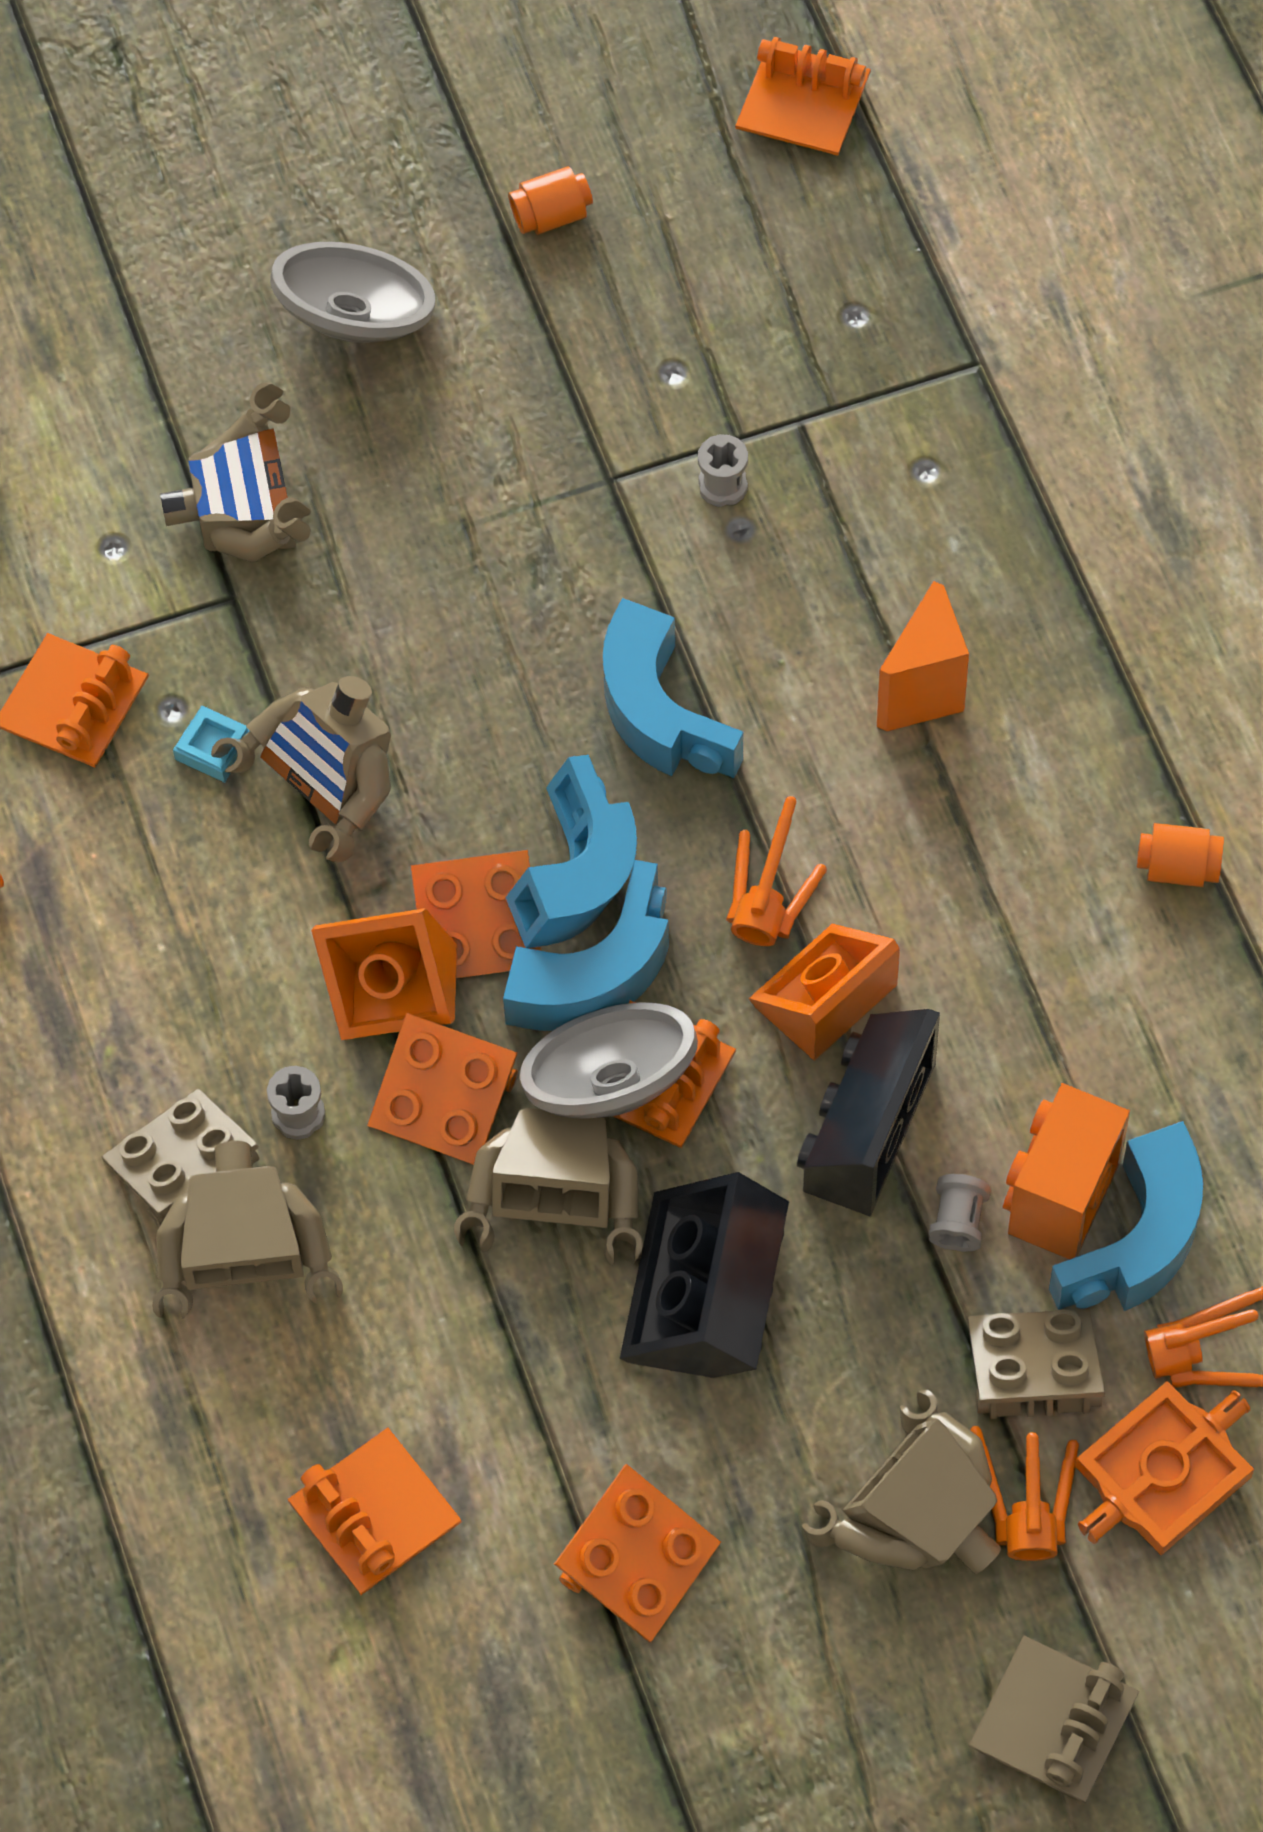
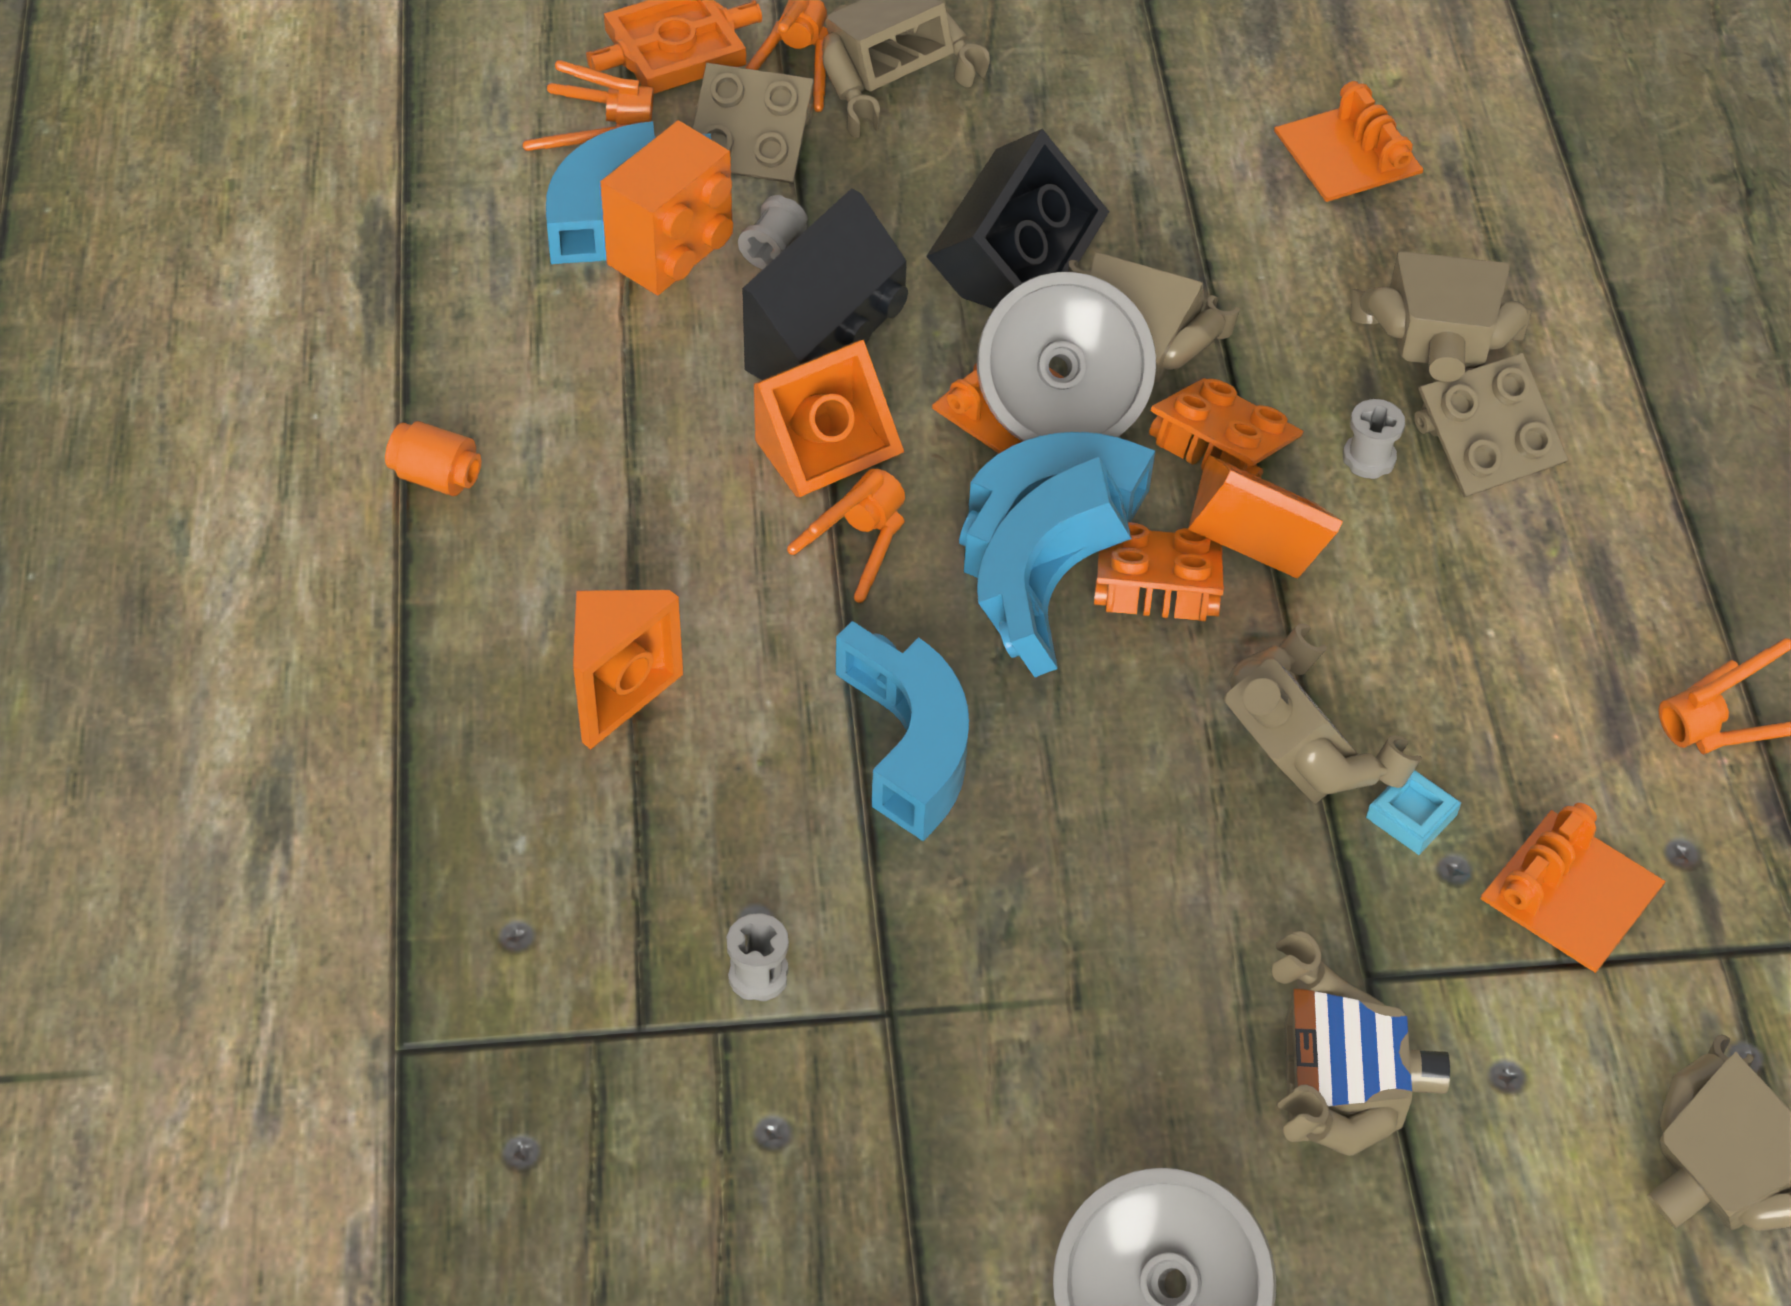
camera: 170 degrees left, 10 degrees down
orange hinge [554,1464,721,1642] -> none

